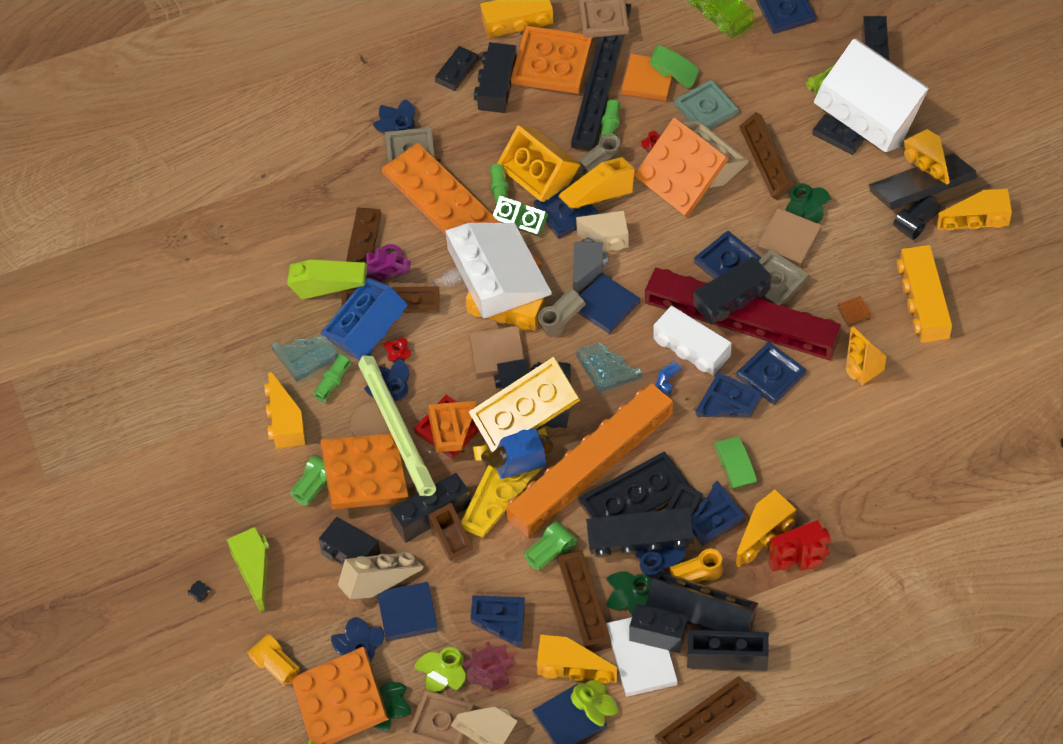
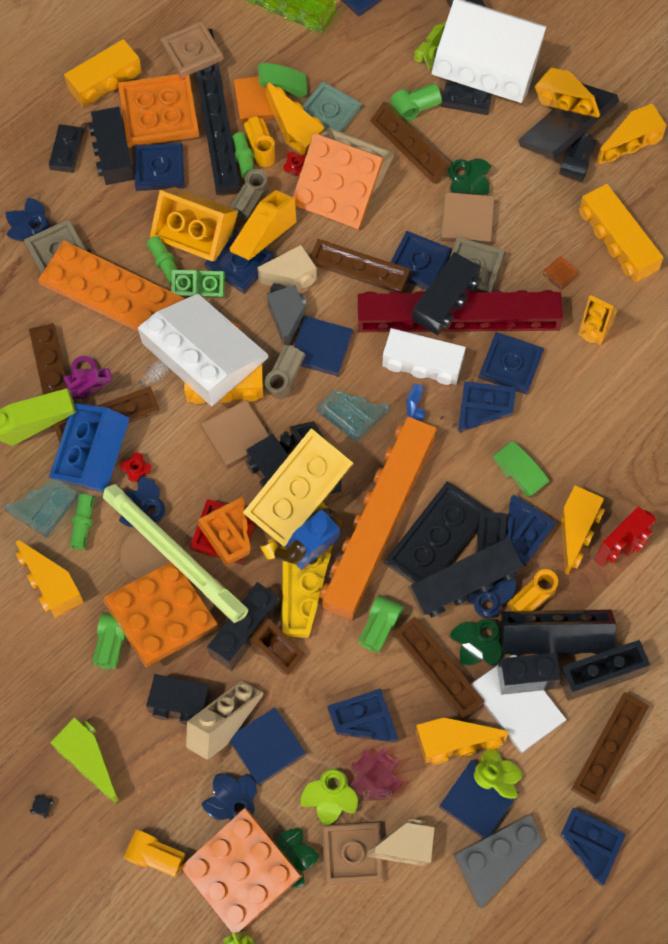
camera: 25 degrees left, 10 degrees up
none -> dark blue tile [134,143,185,191]
none -> light orange piece [243,116,276,168]
none -> light orange slope [265,82,325,155]
none -> reddish brown plate [310,239,411,293]
none -> bright green piece [390,83,442,122]

